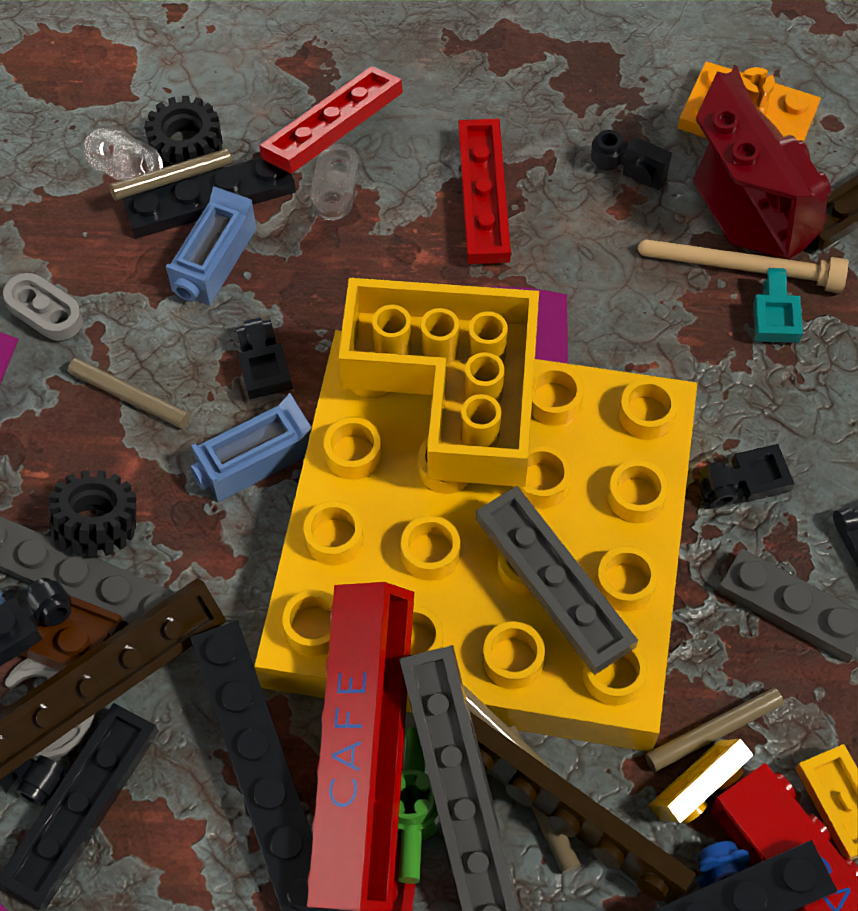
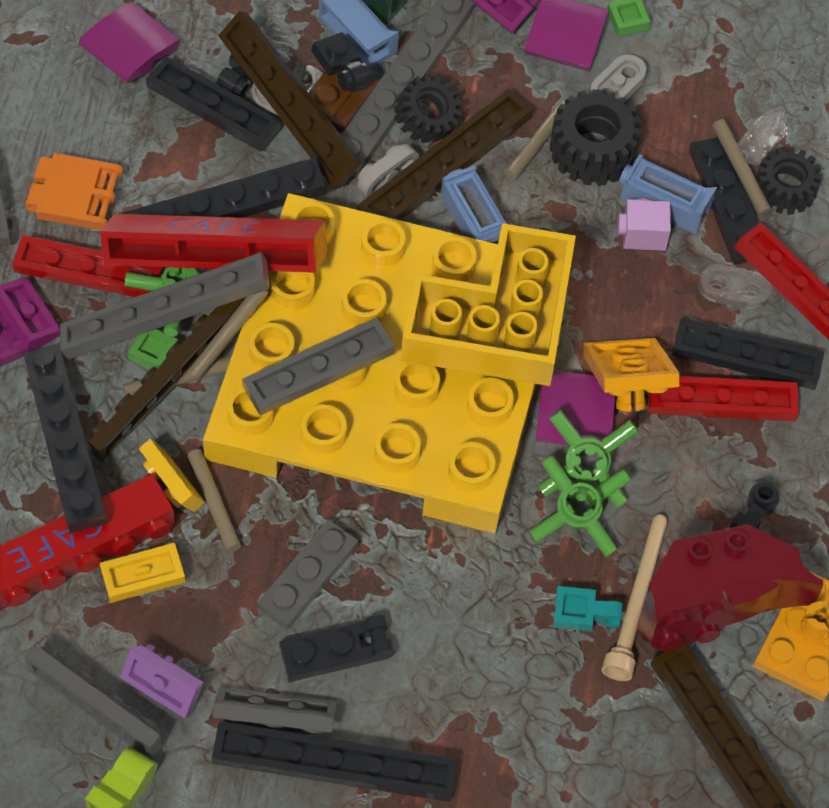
camera: 90 degrees right, 0 degrees up
black plate [236,317,293,400] -> none
black plate [697,444,794,508] -> none
blue plate [697,841,751,888] -> none
none -> bright green plate [127,329,178,370]
none -> dark brown plate [357,88,533,220]
none -> light grey plate [357,144,419,197]
none -> bright green bar [528,455,631,558]
none -> bright green bar [538,409,639,508]
none -> black tyre [550,89,641,186]
none -> light orange plate [583,338,679,412]
none -> lavender brick [617,198,671,251]
none -> black plate [672,318,824,390]

